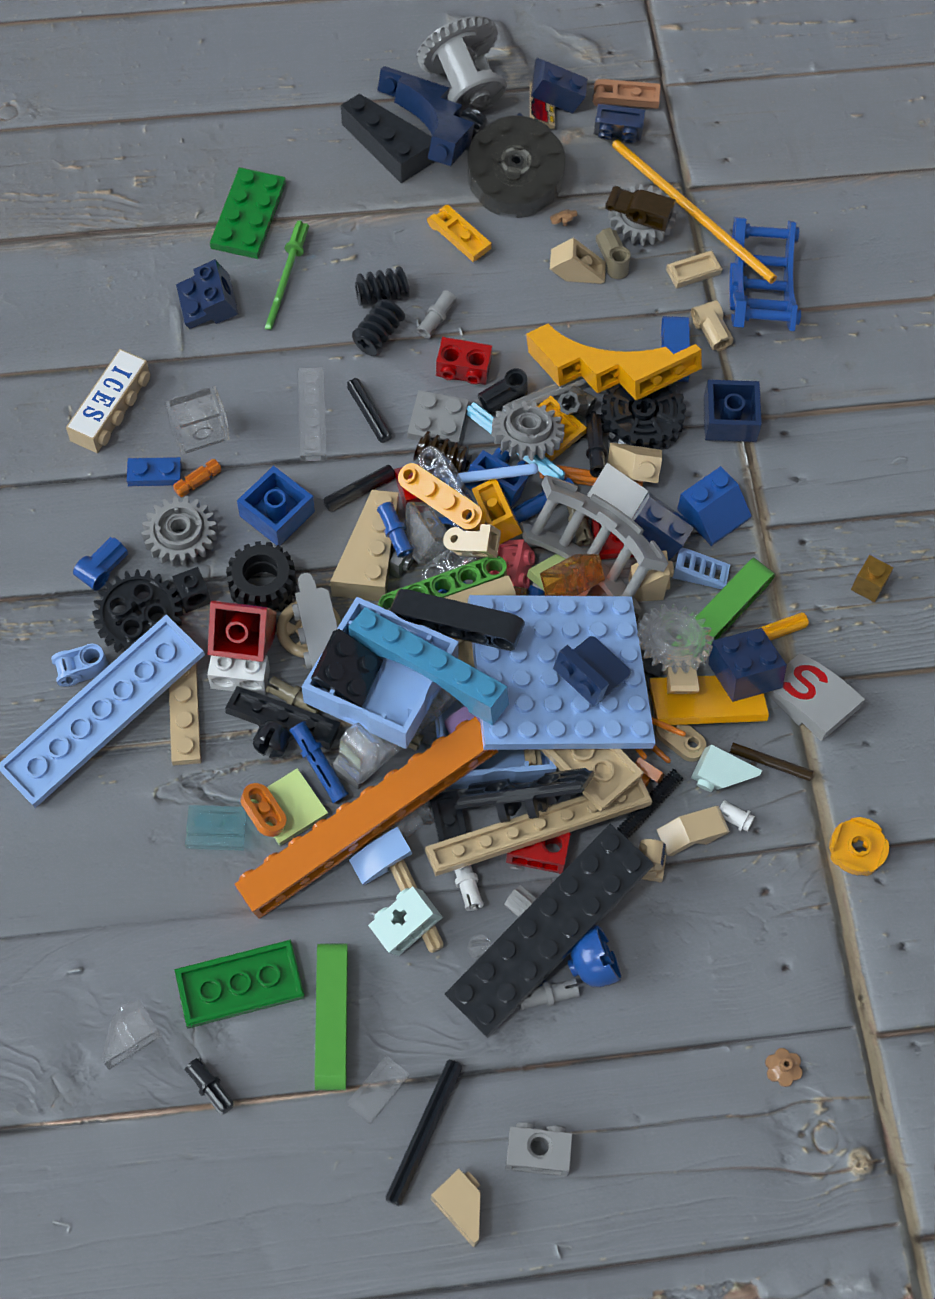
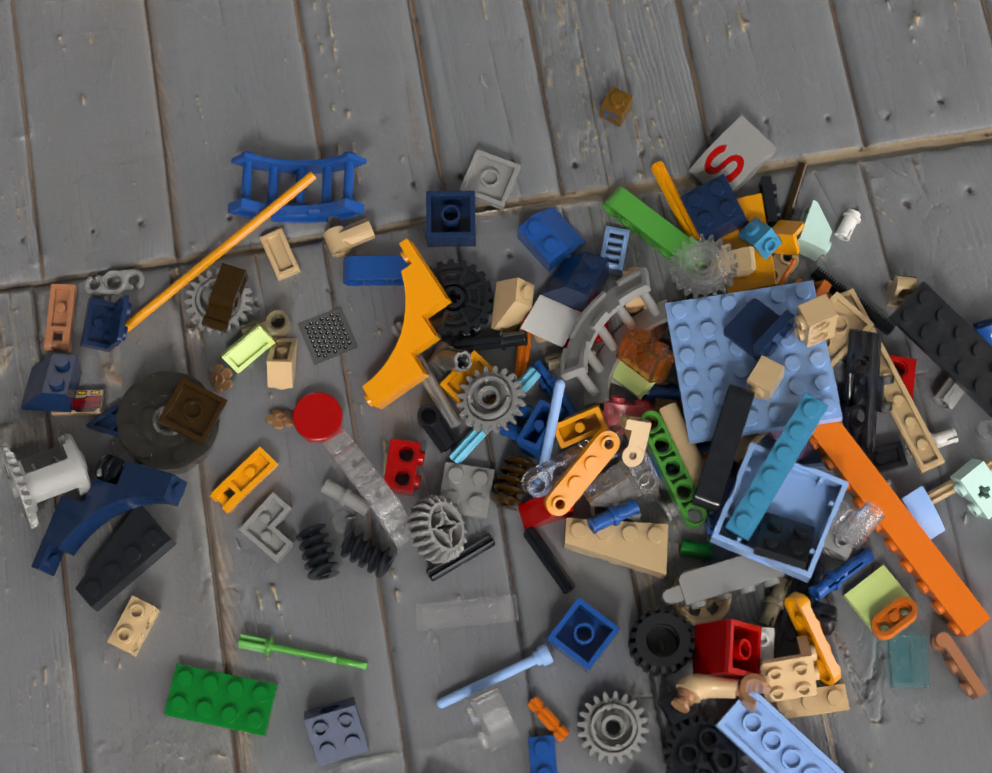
camera: 90 degrees left, 10 degrees up
tan slope [657,806,730,856] -> none
light orange plate [829,817,889,876] -> none
none -> light grey piece [84,269,145,296]
none -> tan brick [107,595,160,657]
none -> dark brown plate [158,377,228,446]
none -> yellowish green tile [221,323,275,374]
none -> light grey plate [239,492,294,564]
none -> medium nougat plant [265,409,294,430]
none -> red tile [293,392,343,443]
none -> dark grey sticker [298,307,358,365]
none -> clear beam [322,427,412,549]
none -> light grey gear [407,495,468,564]
none -> light blue piece [436,643,554,708]
none -> light grey plate [459,149,521,210]
none -> piece [671,674,771,713]
none -> dark azure bracket [738,218,782,259]
none -> tan brick [746,355,785,401]
none -> black plate [758,176,781,228]
none -> tan bracket [760,635,820,703]
none -> light orange panel [772,220,805,255]
none -> light orange plate [784,592,841,686]
none -> tan brick [794,294,838,348]
none -> nougat plate [930,632,987,700]

